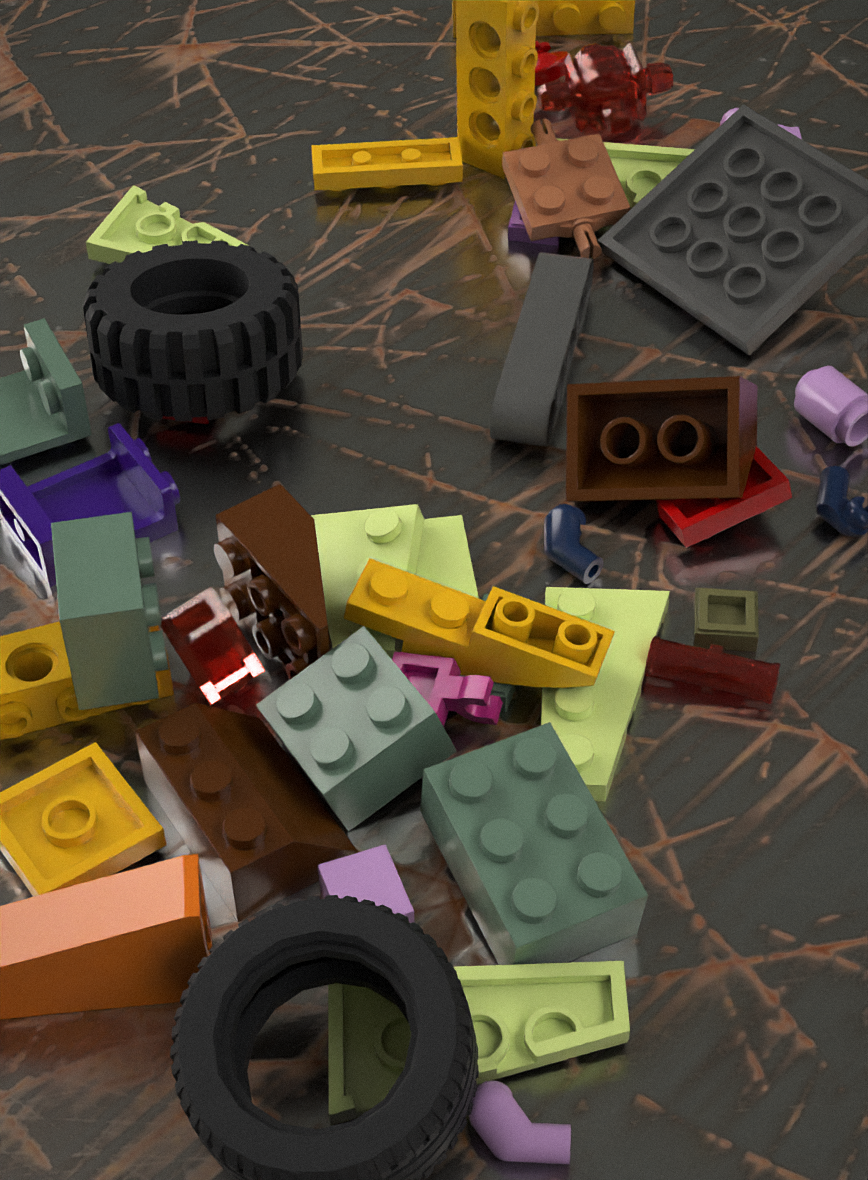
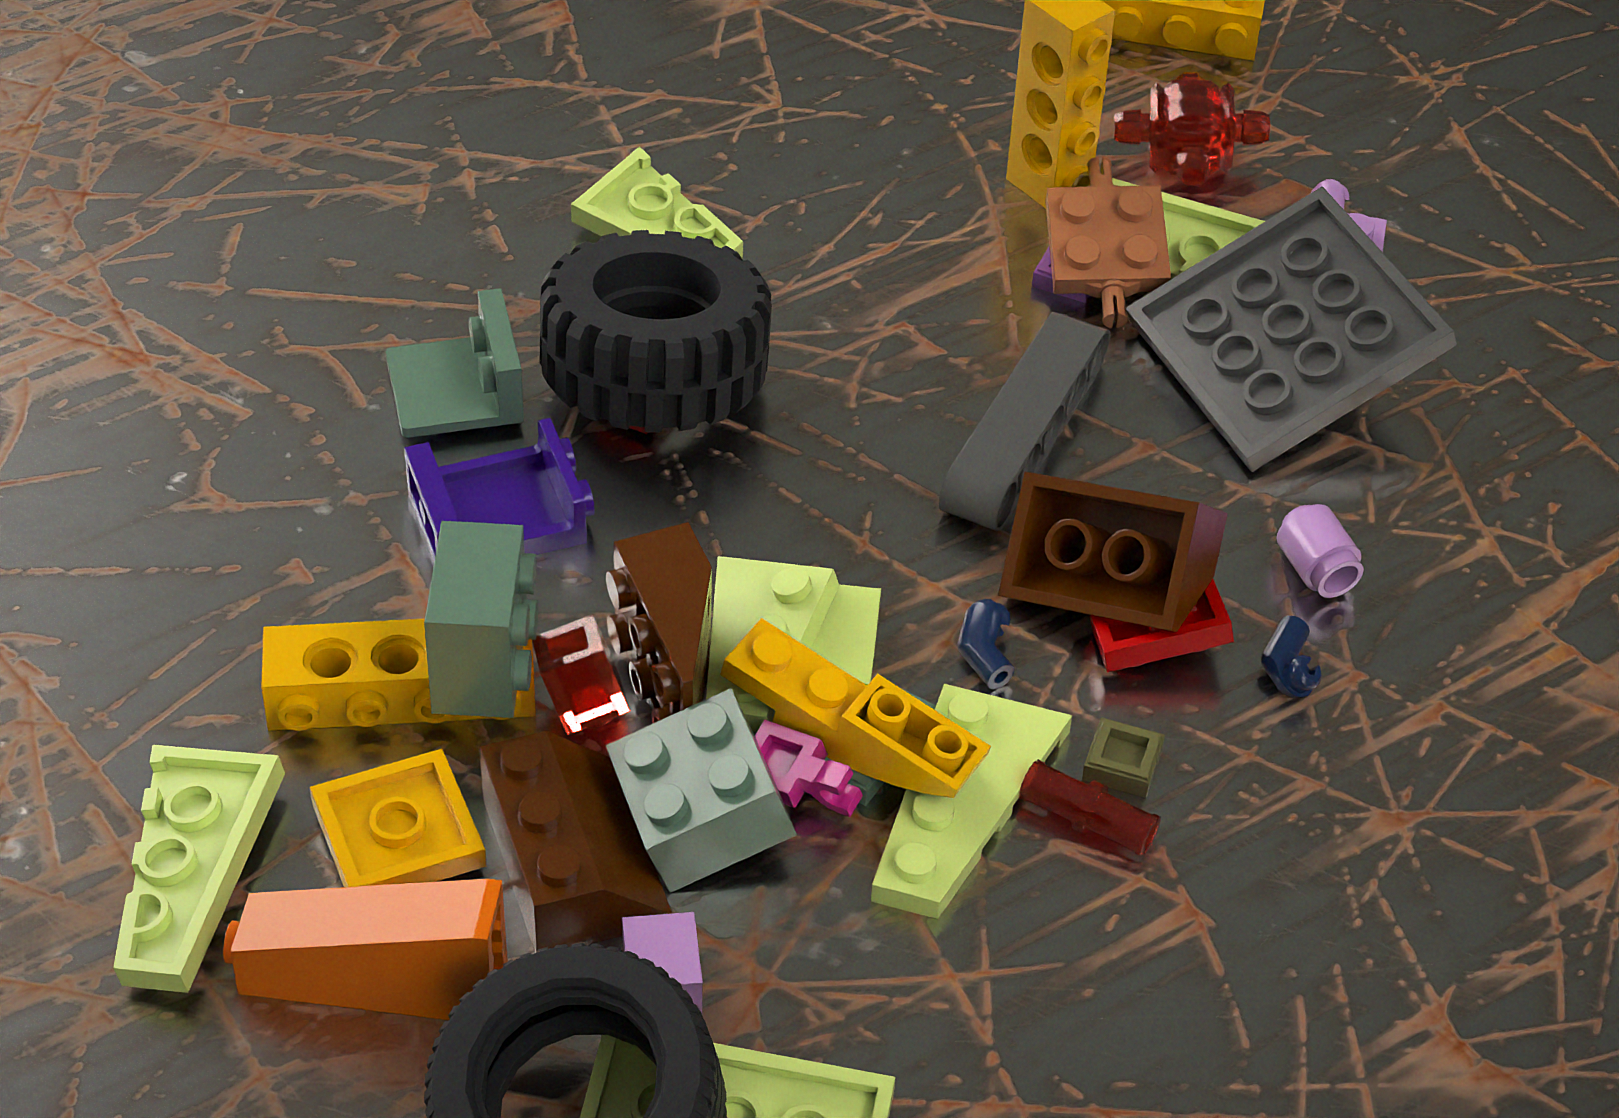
camera: 10 degrees right, 0 degrees up
yellow plate [311,137,463,192] -> none
sand green brick [420,722,648,965] -> none
red hat [535,41,569,89] -> none

